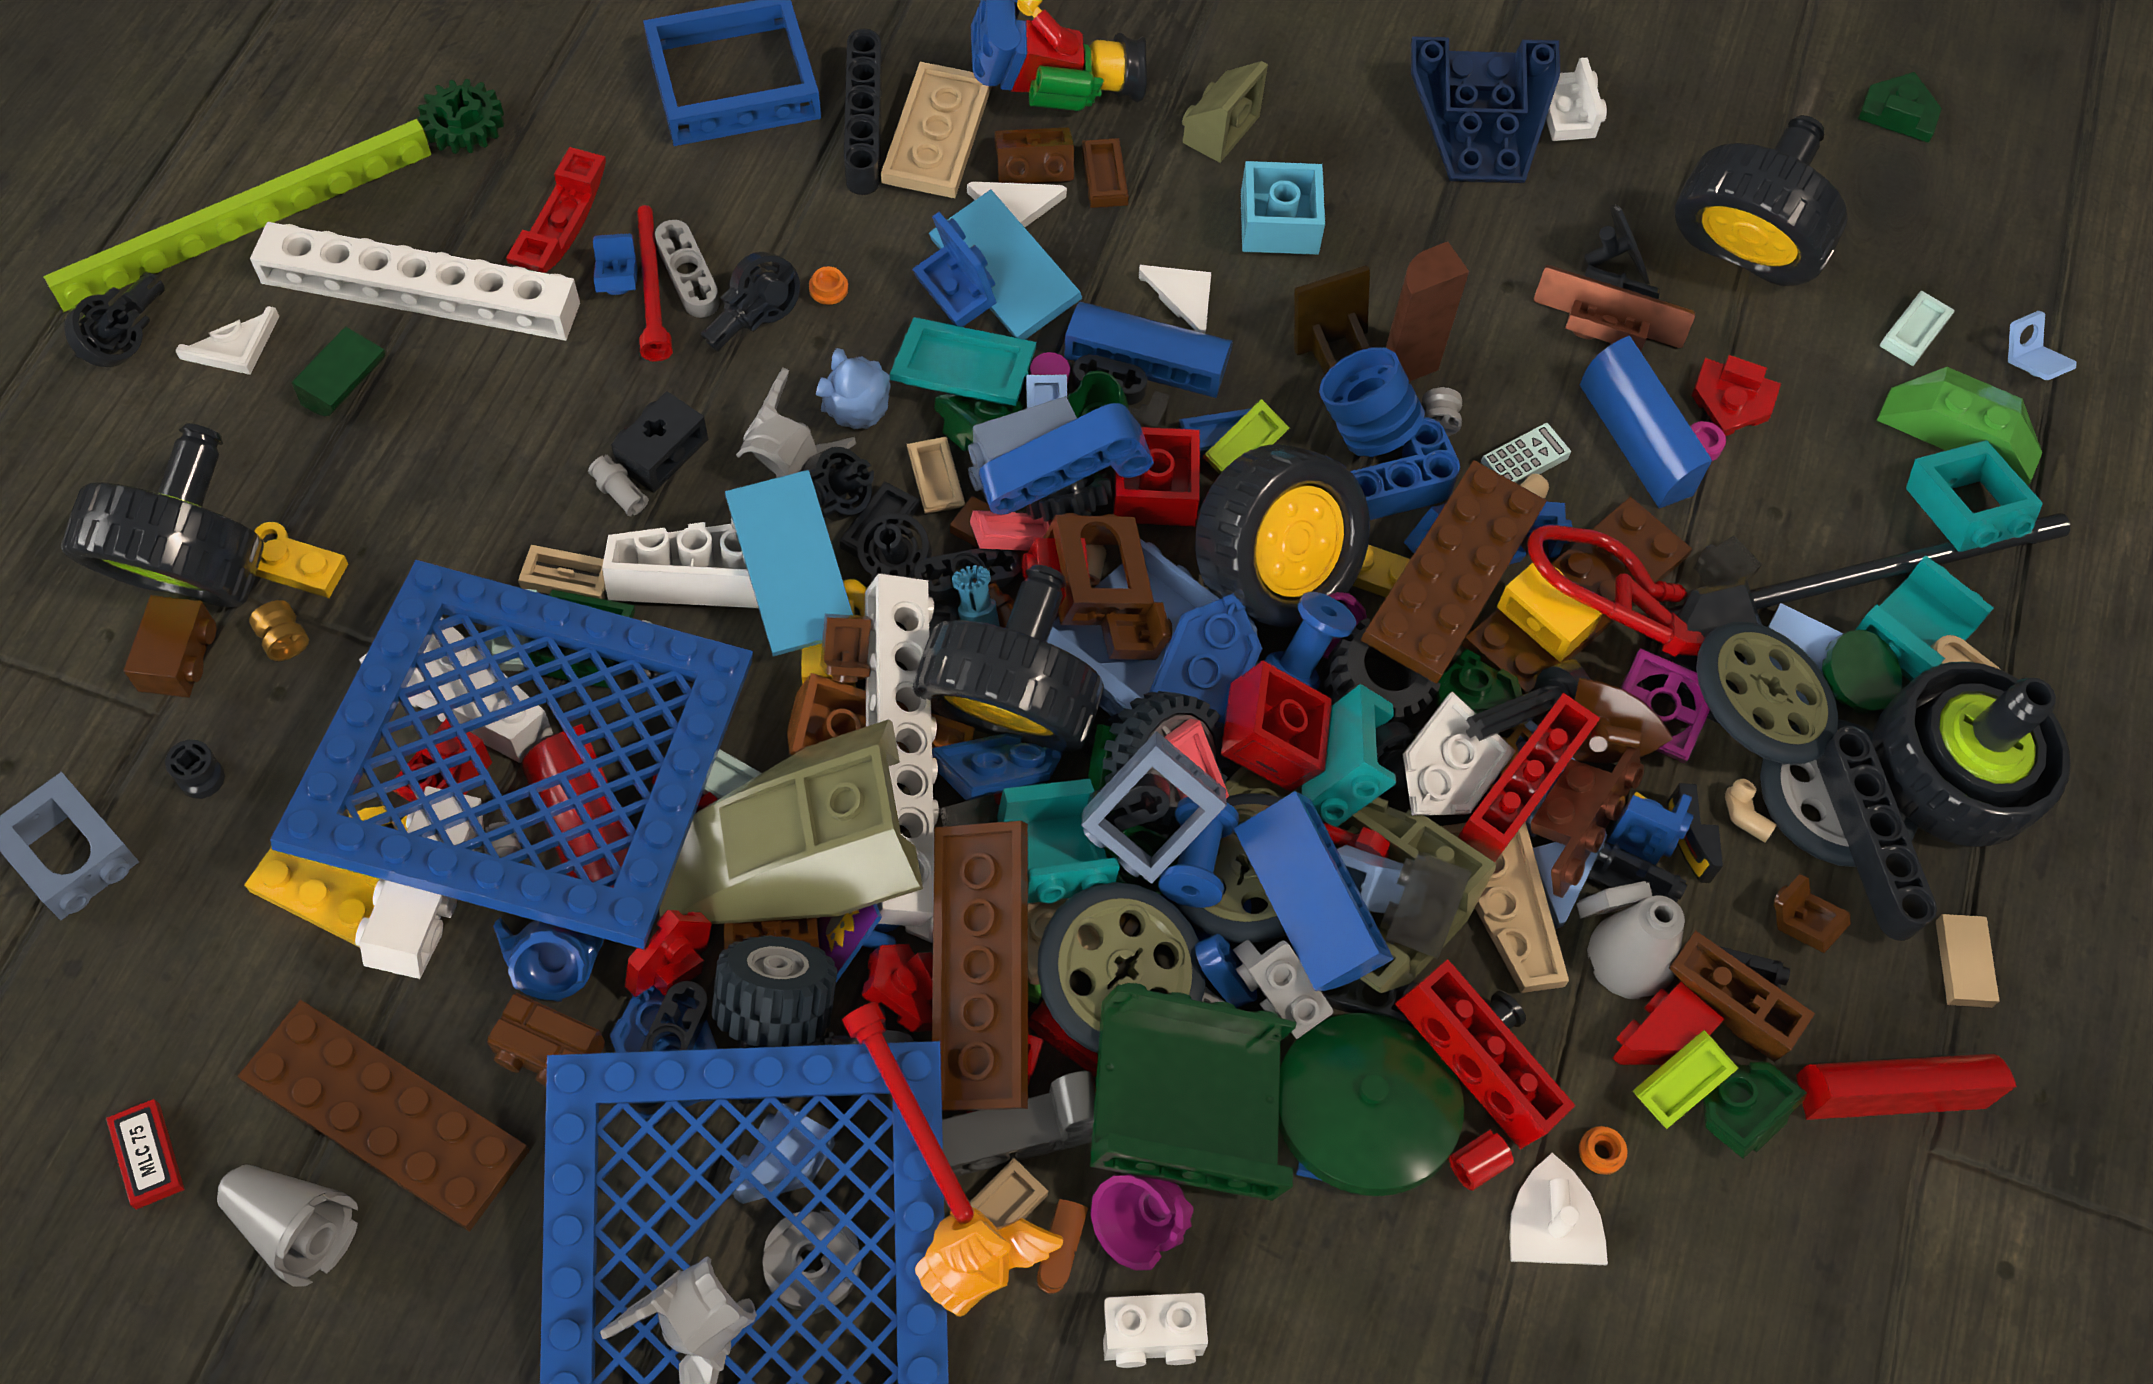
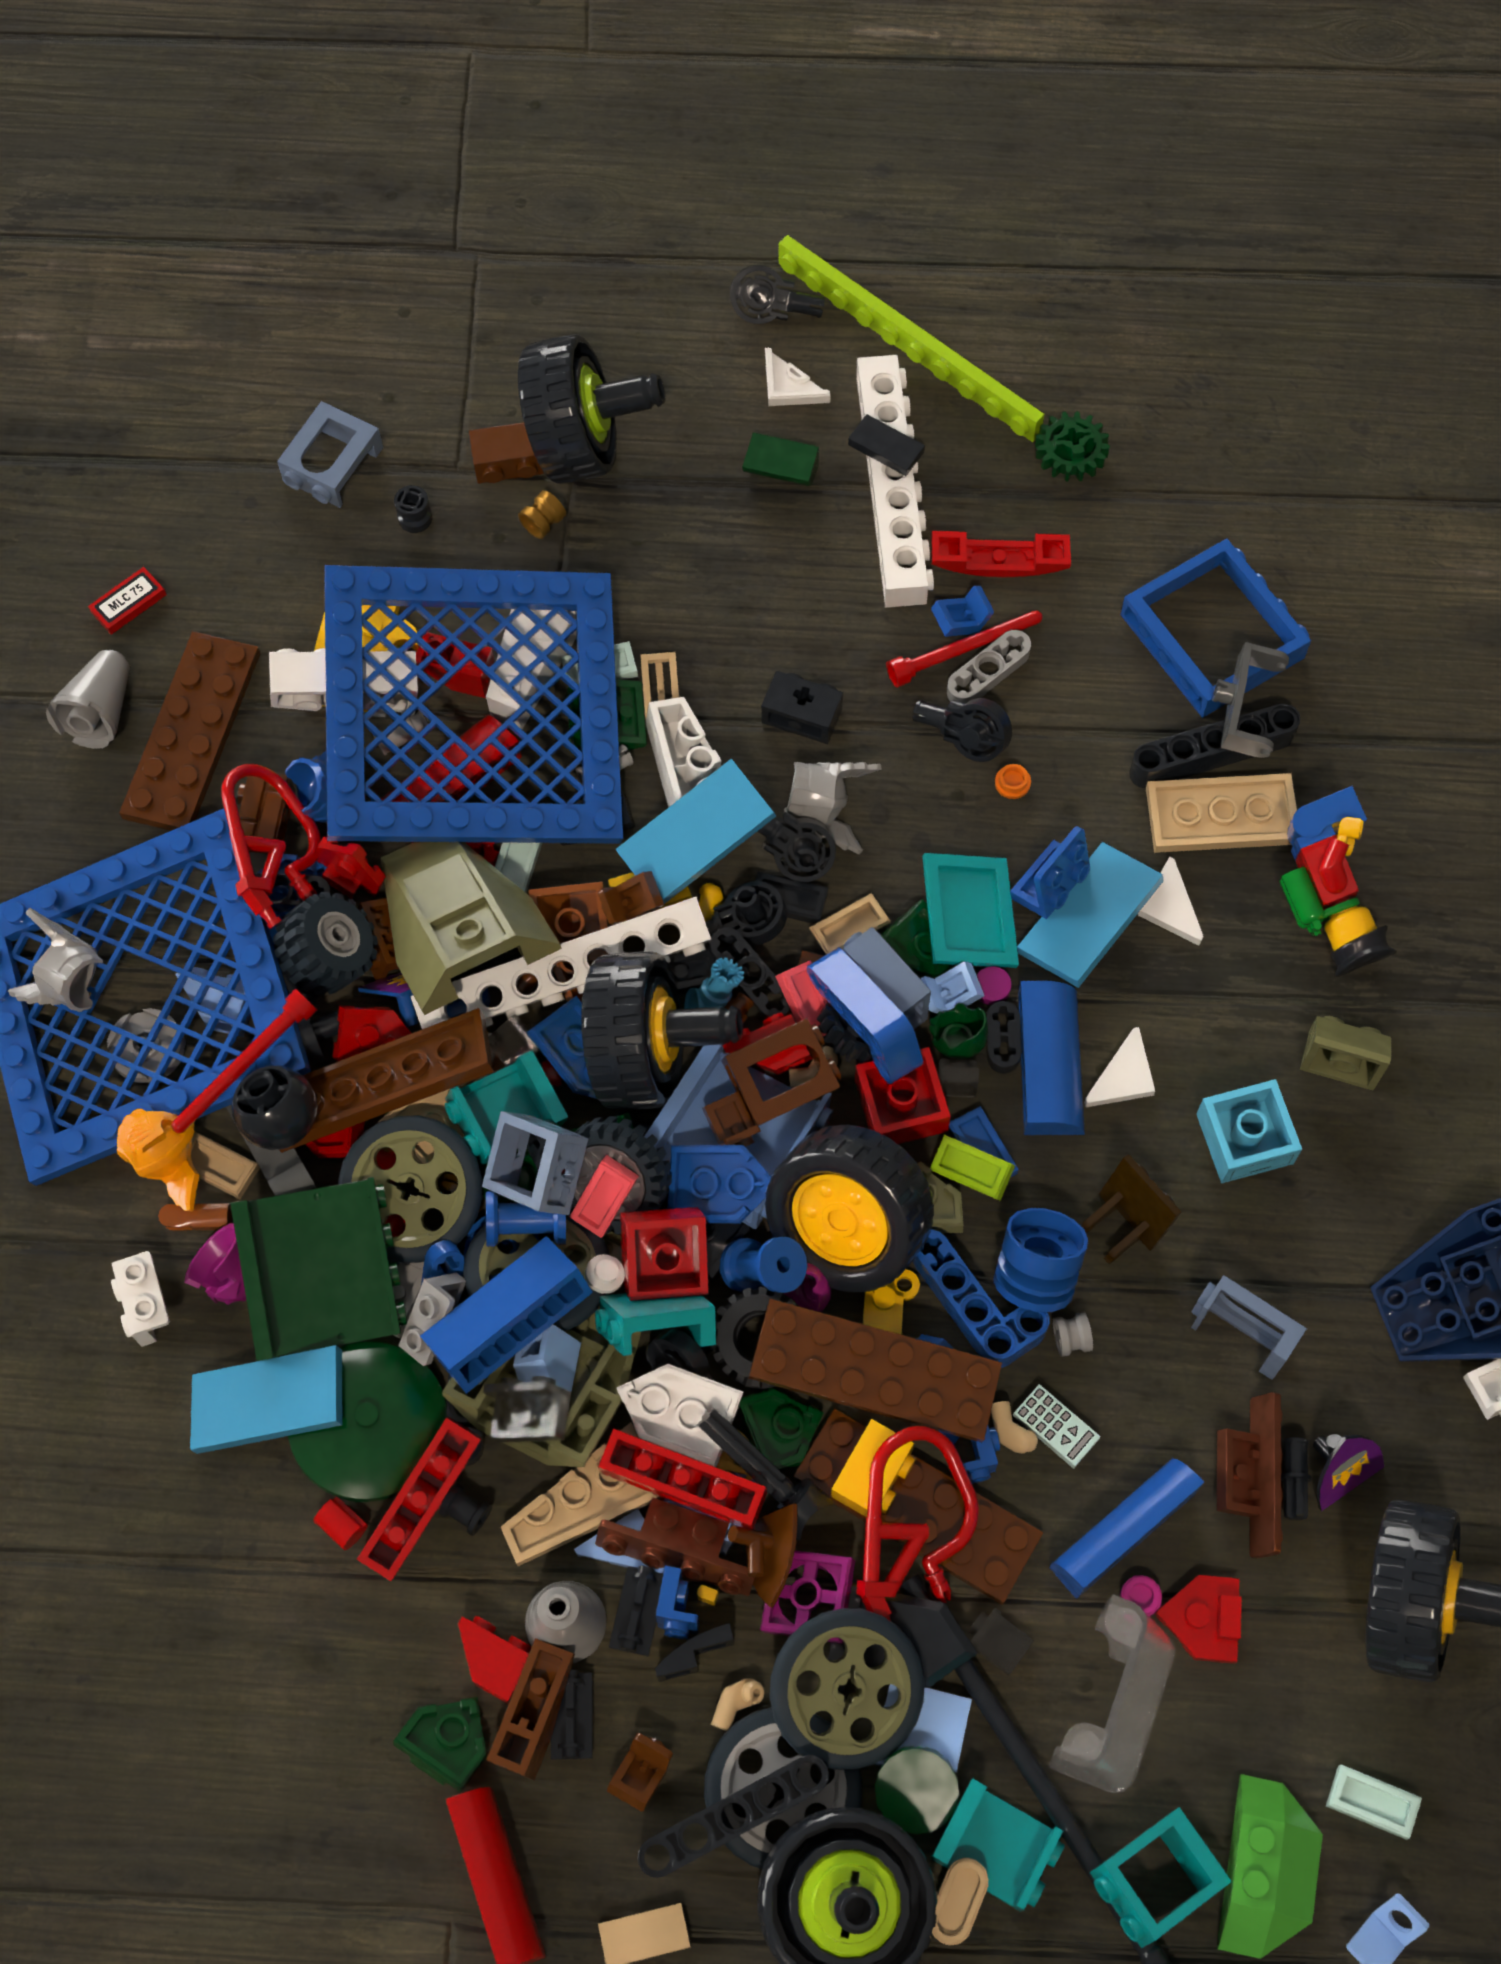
camera: 80 degrees right, 5 degrees up
yellow hinge [254,522,348,598] -> none
light grey pin [588,455,649,516] -> none
medium blue animal [816,348,891,429] -> none
reddish brown bracket [995,127,1074,183] -> none
reddish brown tile [1082,138,1129,208] -> none
red bar [1323,822,1390,858] -> none
copper brick [1386,242,1469,382] -> none
white shield [1509,1153,1608,1265] -> none
light grey tile [1576,881,1652,919] -> none
orange plate [1579,1126,1628,1175] -> none
lime tile [1633,1030,1739,1129] -> none
none -> dark azure tile [190,1345,342,1454]
none -> red piece [221,764,321,929]
none -> black wheel [231,1066,317,1150]
none -> white plate [585,1254,625,1294]
none -> black tile [848,414,925,476]
none -> clear windscreen [1048,1594,1176,1793]
none -> sand blue panel [1191,1275,1307,1380]
none -> dark grey piece [1212,642,1289,758]

